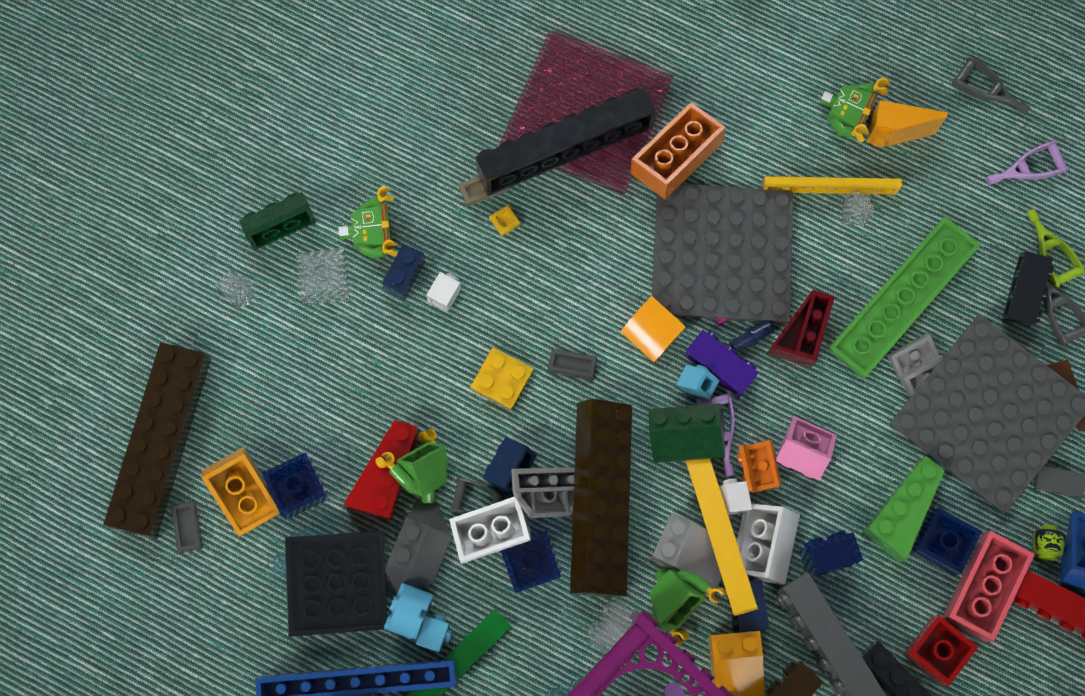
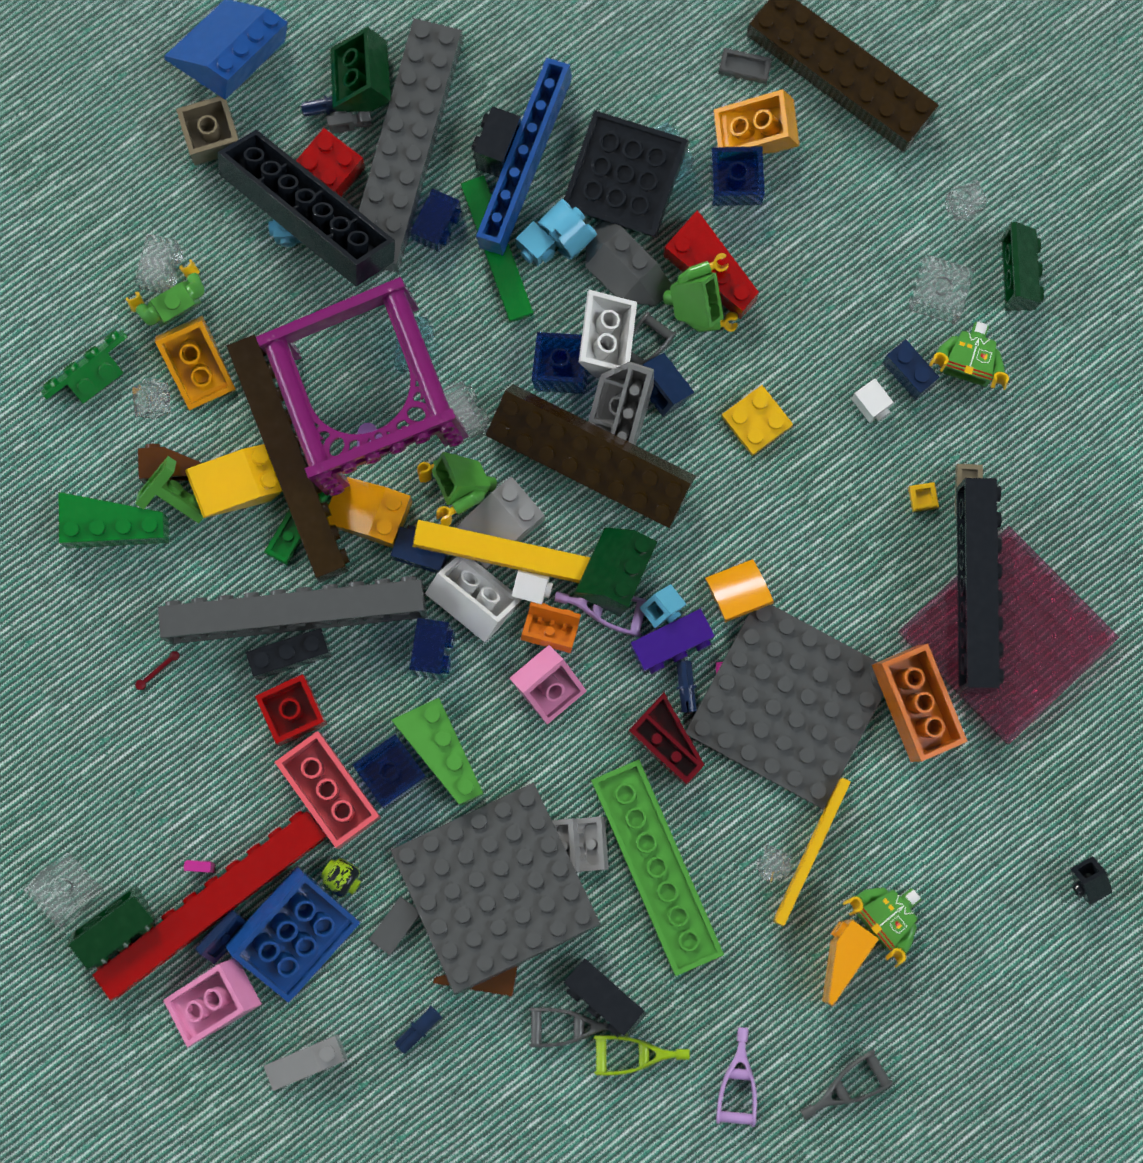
camera: 115 degrees right, 5 degrees up
dark grey tile [547,348,597,381] -> none

